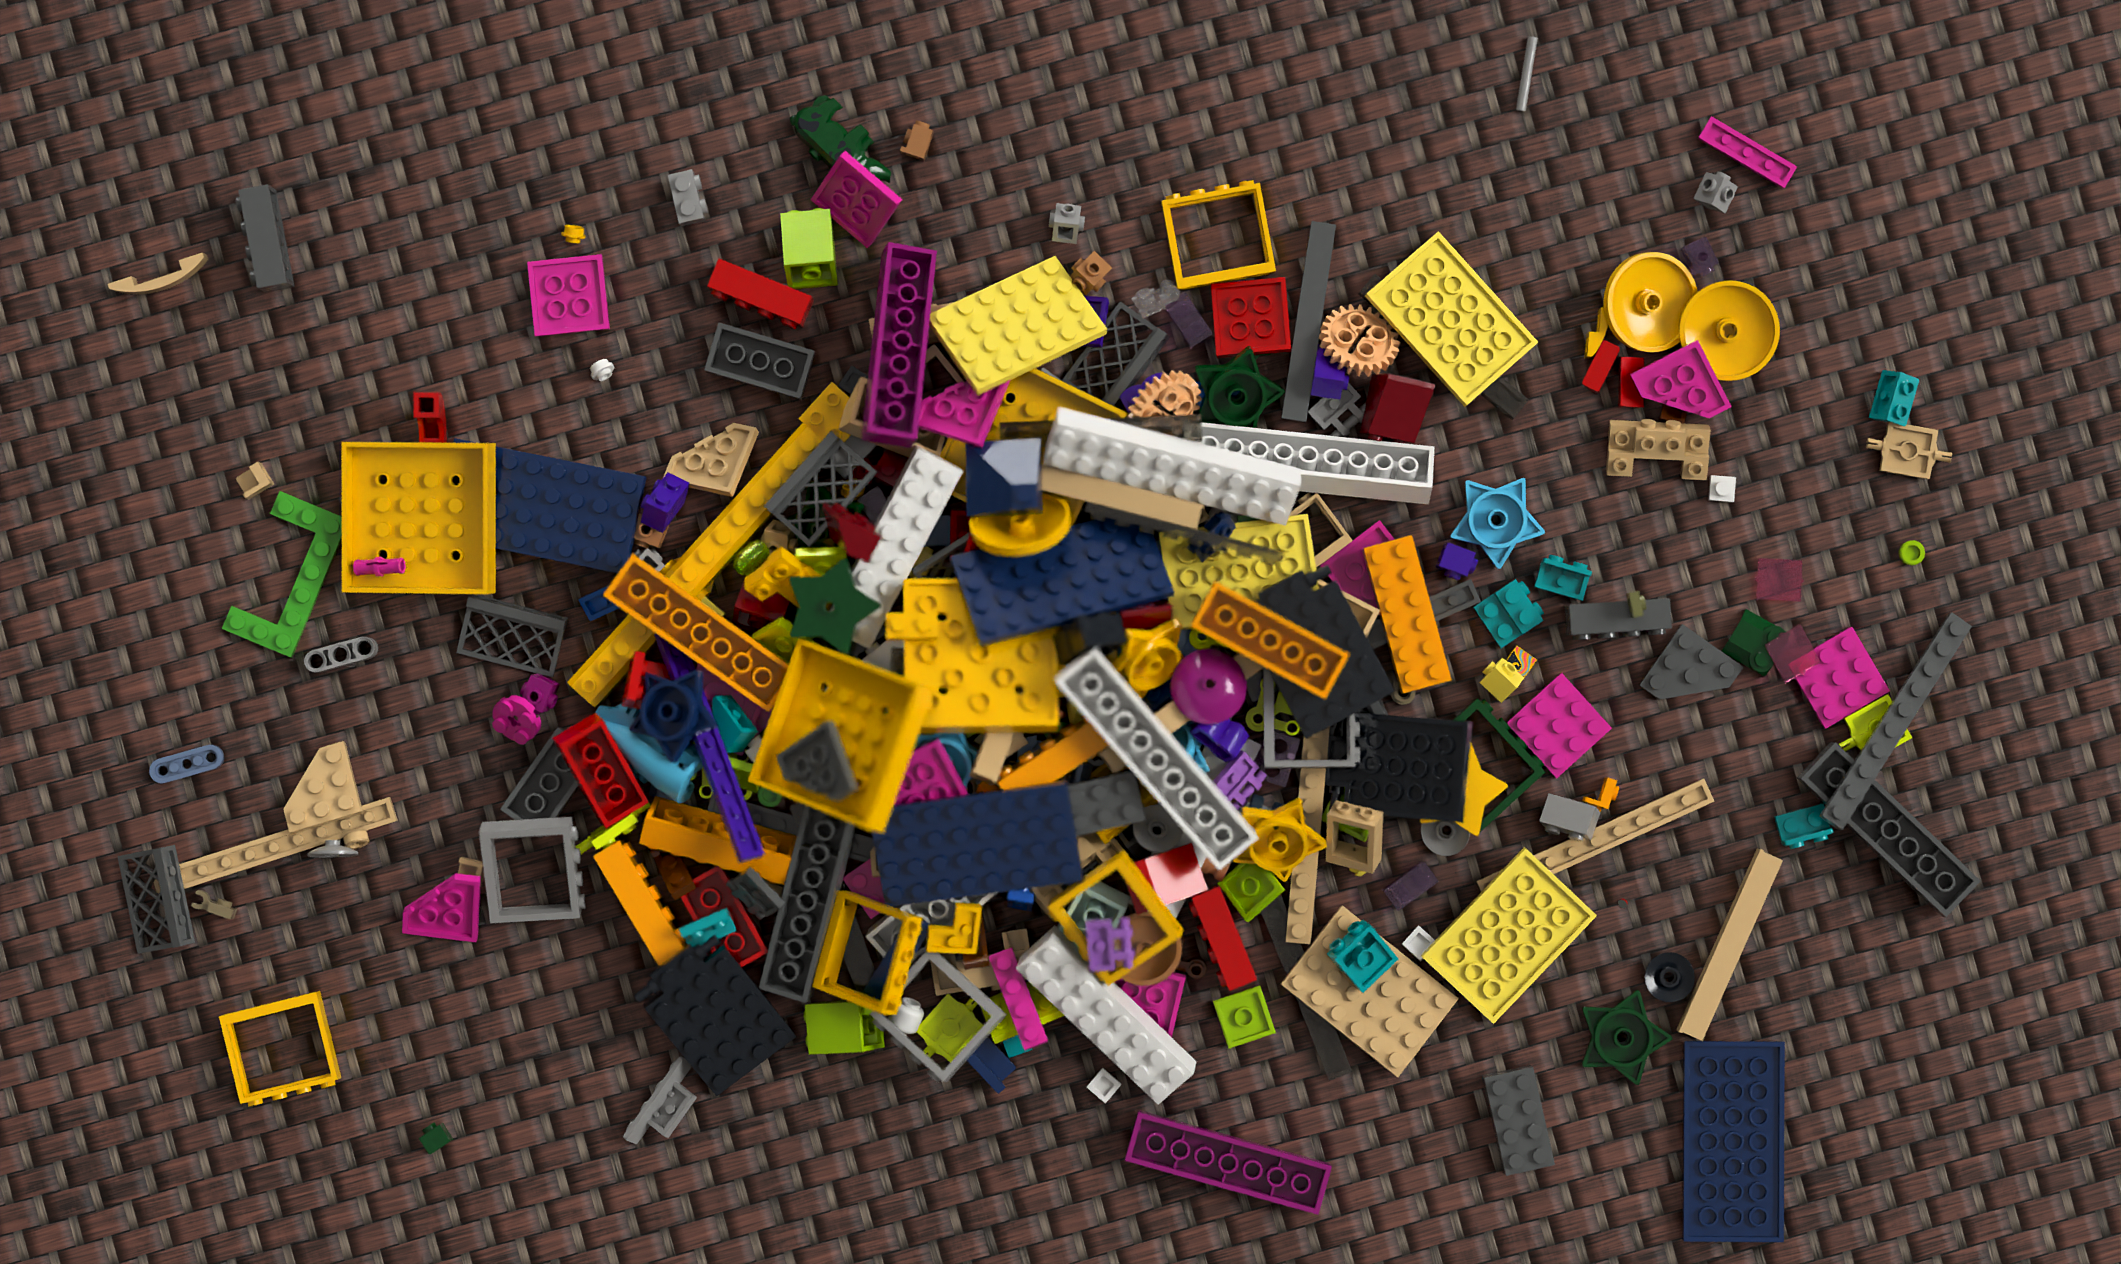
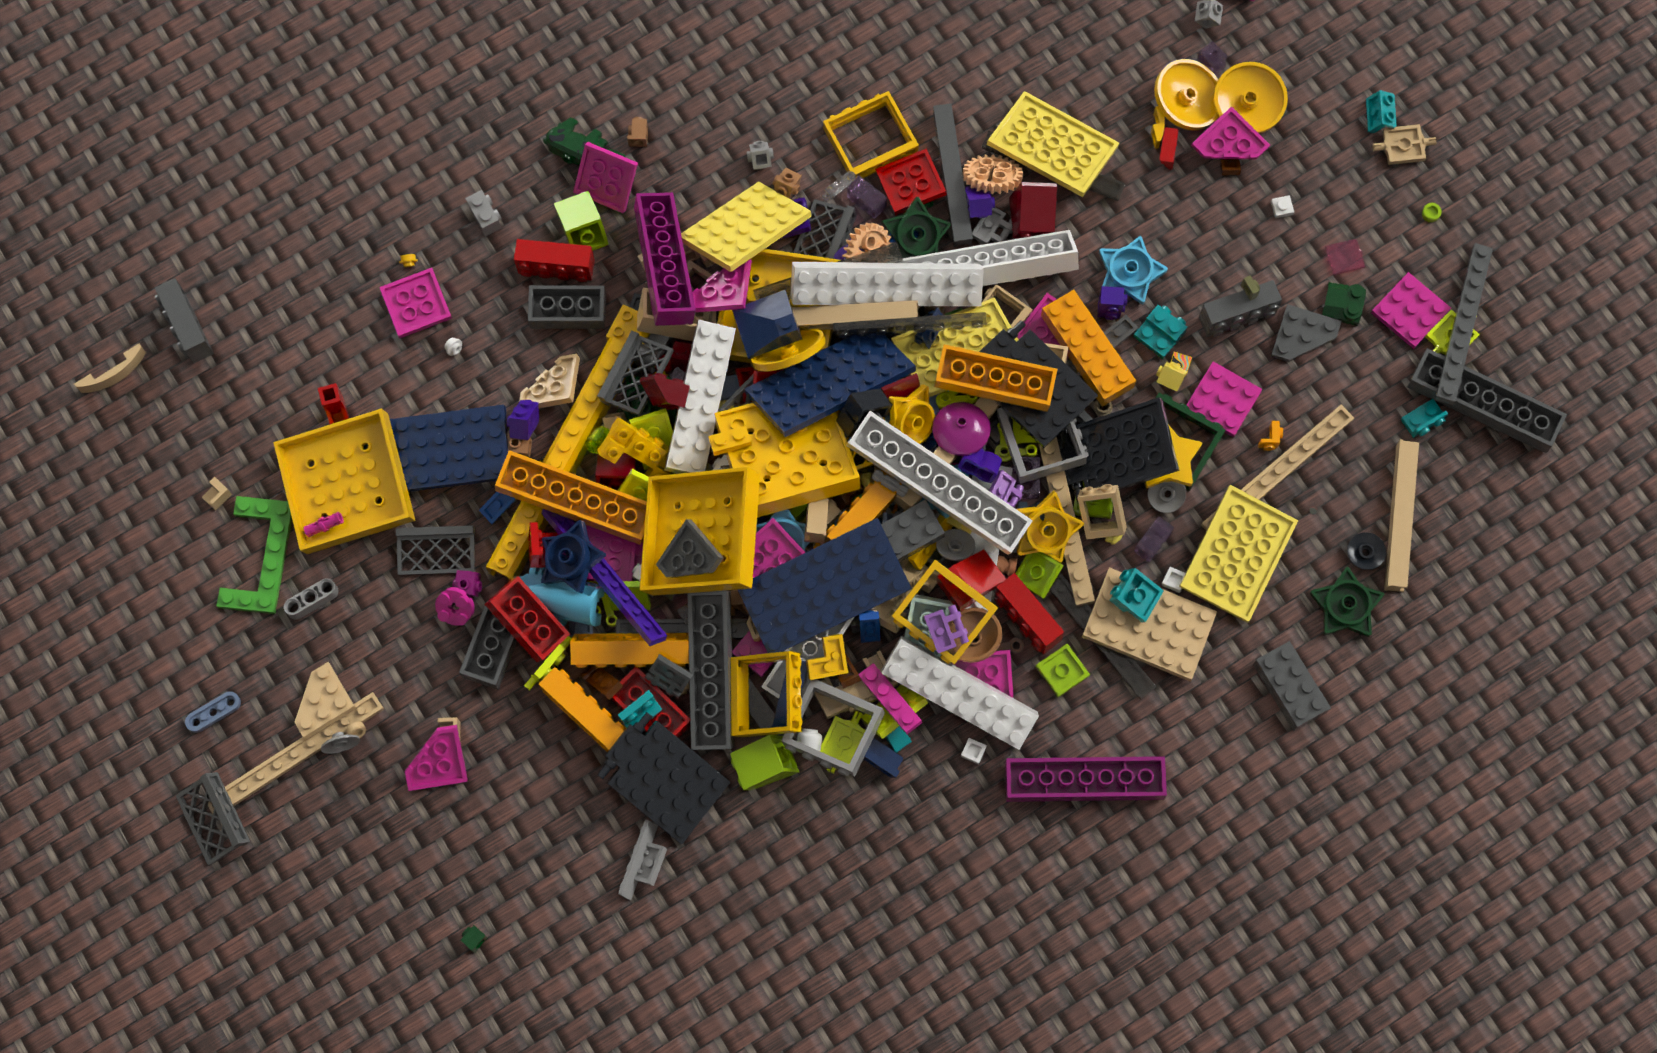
camera: 15 degrees left, 15 degrees down
dark tan plate [191,890,238,919] -> none
yellow window [219,991,341,1107] -> none
light grey window [479,817,585,923] -> none
teal slope [712,695,758,753] -> none
bright green tile [758,787,783,807] -> none
dark green plate [789,558,881,654] -> none
teal bracket [1534,555,1592,601] -> none
light grey brick [1539,794,1600,842] -> none
tan bracket [1606,419,1711,480] -> none
red slope [1618,357,1644,408] -> none
dark blue plate [1682,1041,1785,1242] -> none
clear pink piece [1765,624,1820,683] -> none
none -> light grey axle [872,469,909,497]

